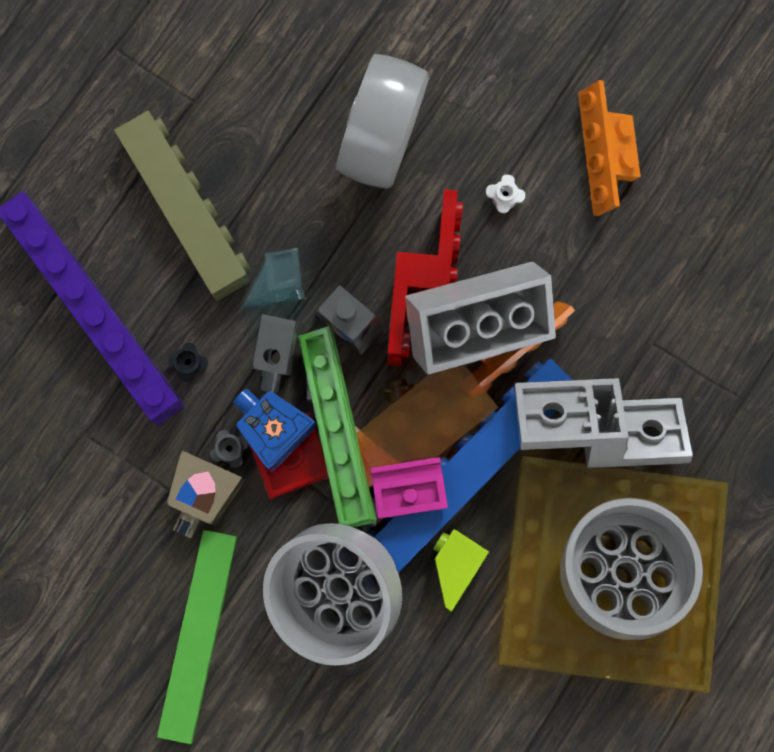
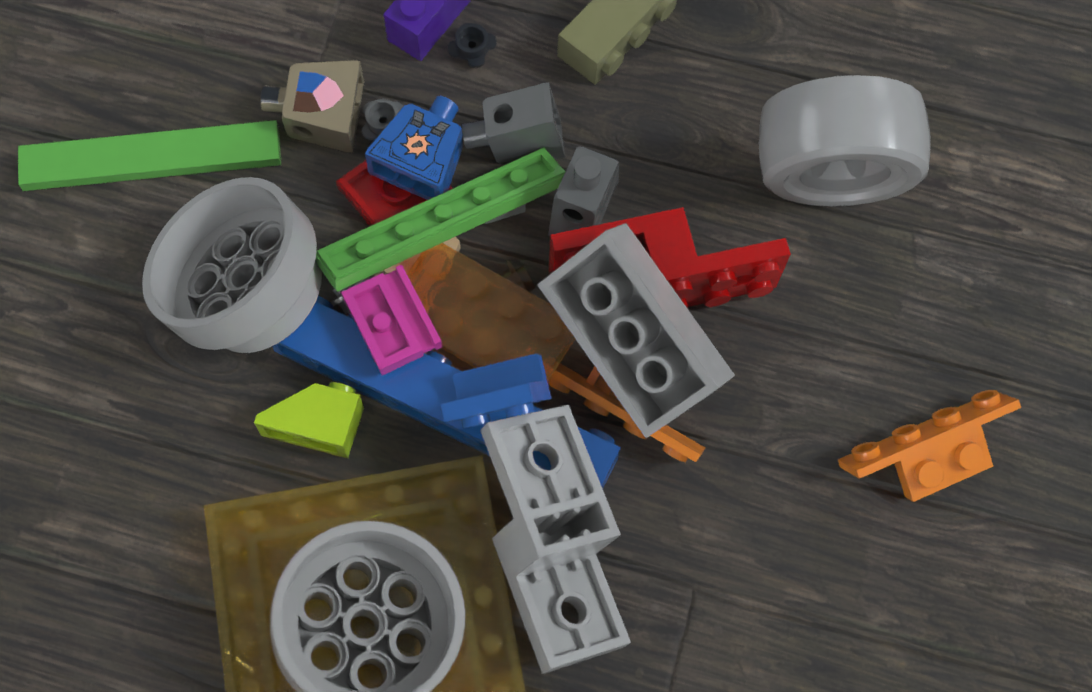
camera: 65 degrees right, 10 degrees down
clear light blue slope [241,248,306,309] -> none
white plate [486,175,525,213] -> none
none -> blue bracket [441,354,551,429]

